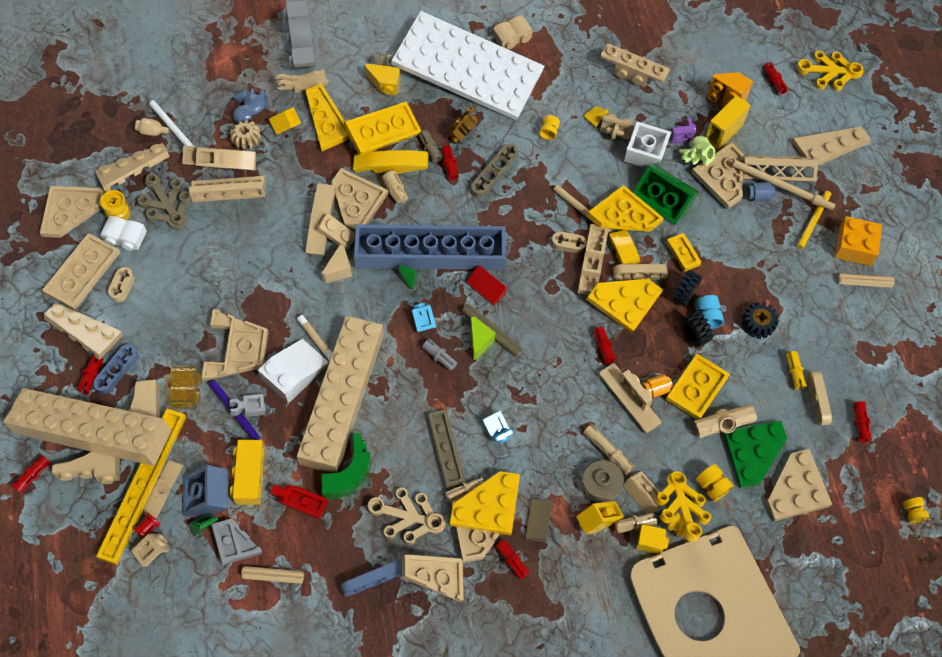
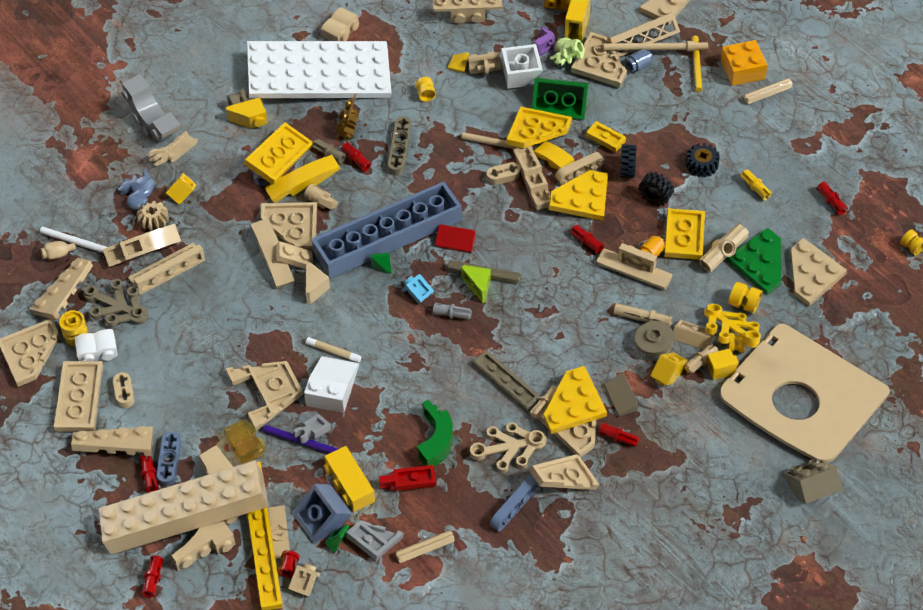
camera: 25 degrees left, 10 degrees down
tan brick [297,316,384,473] -> none
yellow wing [306,83,350,151] -> none
bracket [481,411,513,443] -> none
medium azure wheel [694,295,724,329] -> none
tan beam [808,371,832,426] -> none

